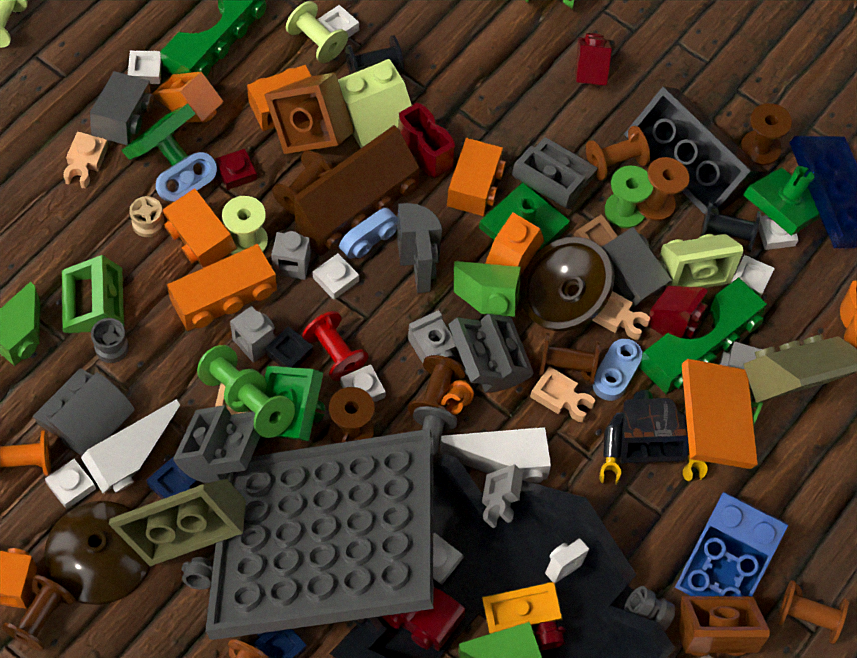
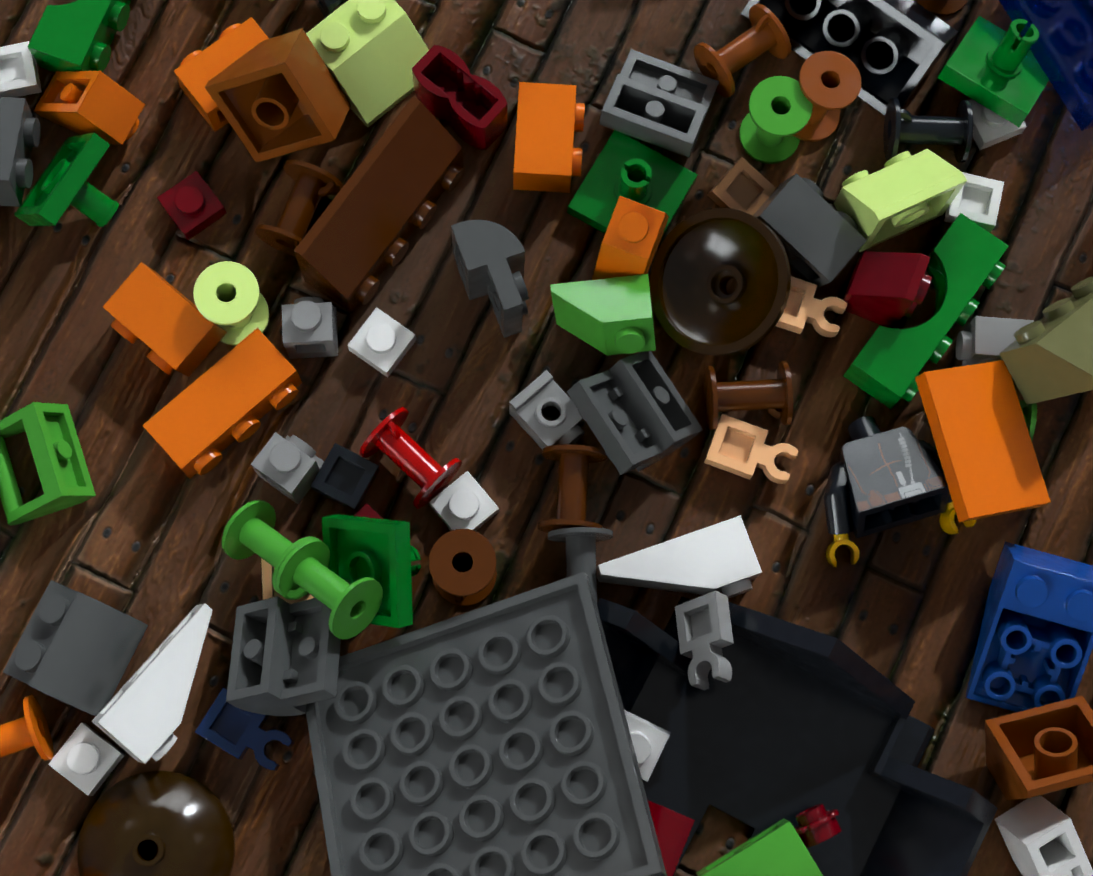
camera: 15 degrees left, 15 degrees up
dark grey wheel [91,318,129,363] -> none
olive slope [109,479,246,566] -> none
tan wheel [130,196,165,237] -> none
light blue plate [156,152,217,202] -> none
dark grey plate [182,557,213,590] -> none
light blue plate [339,208,398,258] -> none
orange pin [441,380,474,415] -> none
light orange plate [482,582,563,634] -> none
white plate [545,539,589,583] -> none
light blue plate [592,339,642,401] -> none
dark grey wheel [624,586,675,631] -> none

